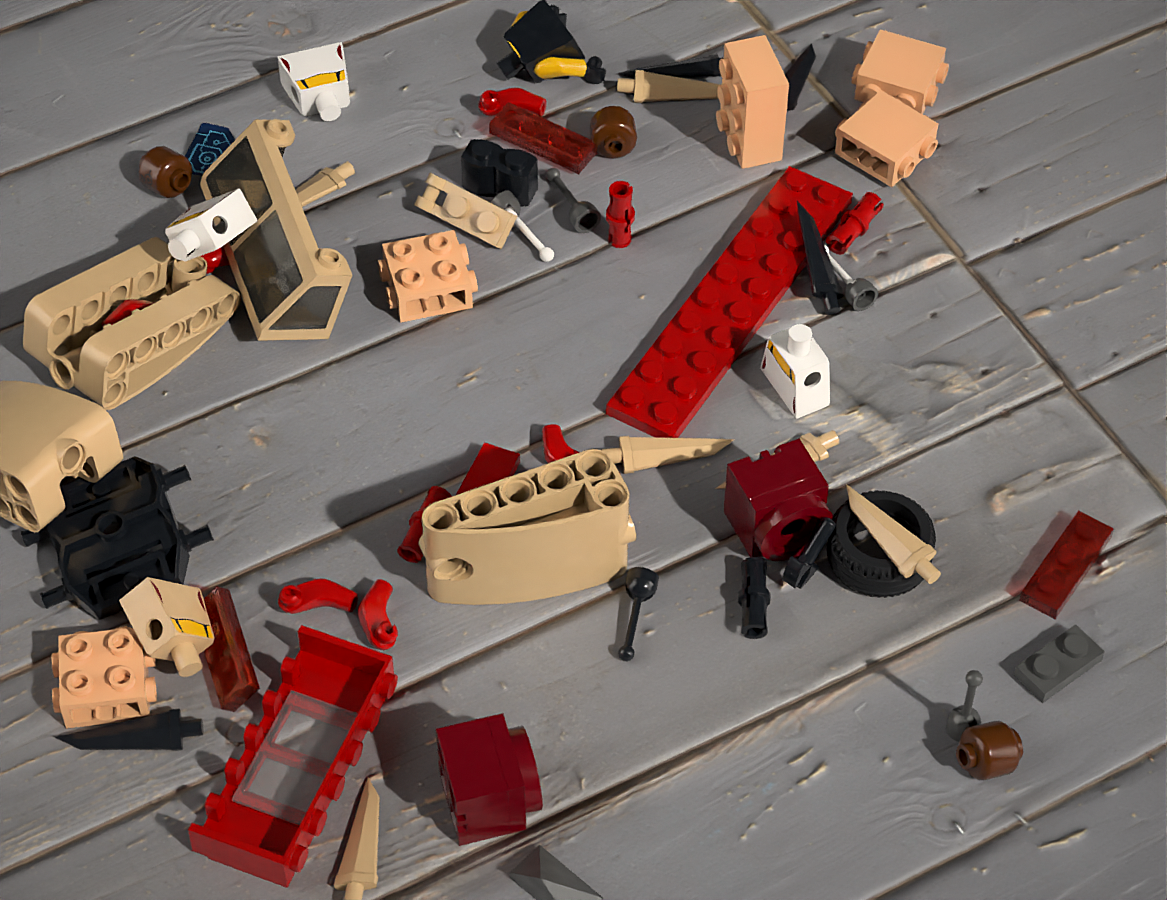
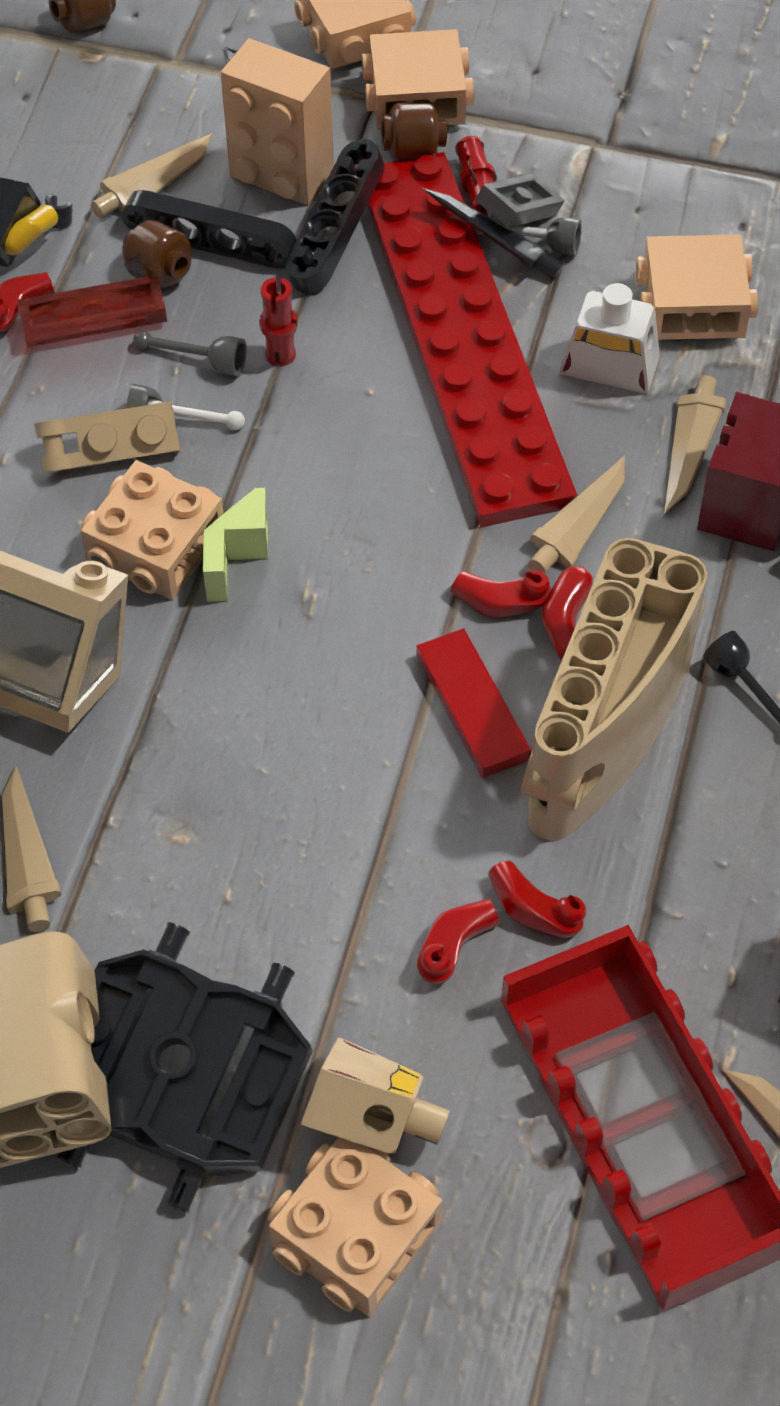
camera: 45 degrees left, 5 degrees up
black bar [55,708,204,751] -> none
clear red plate [204,586,260,712] -> none
red pin [397,486,452,563] -> none
black brick [461,139,538,206] -> none
black bar [616,54,723,78] -> none
none -> tan bar [2,765,61,932]
none -> black beam [121,190,296,268]
none -> yellowish green slope [203,488,268,602]
none -> black beam [285,139,385,293]
none -> reddish brown head [381,103,447,161]
none -> dark grey plate [475,173,565,228]
none -> light nougat brick [635,235,758,340]

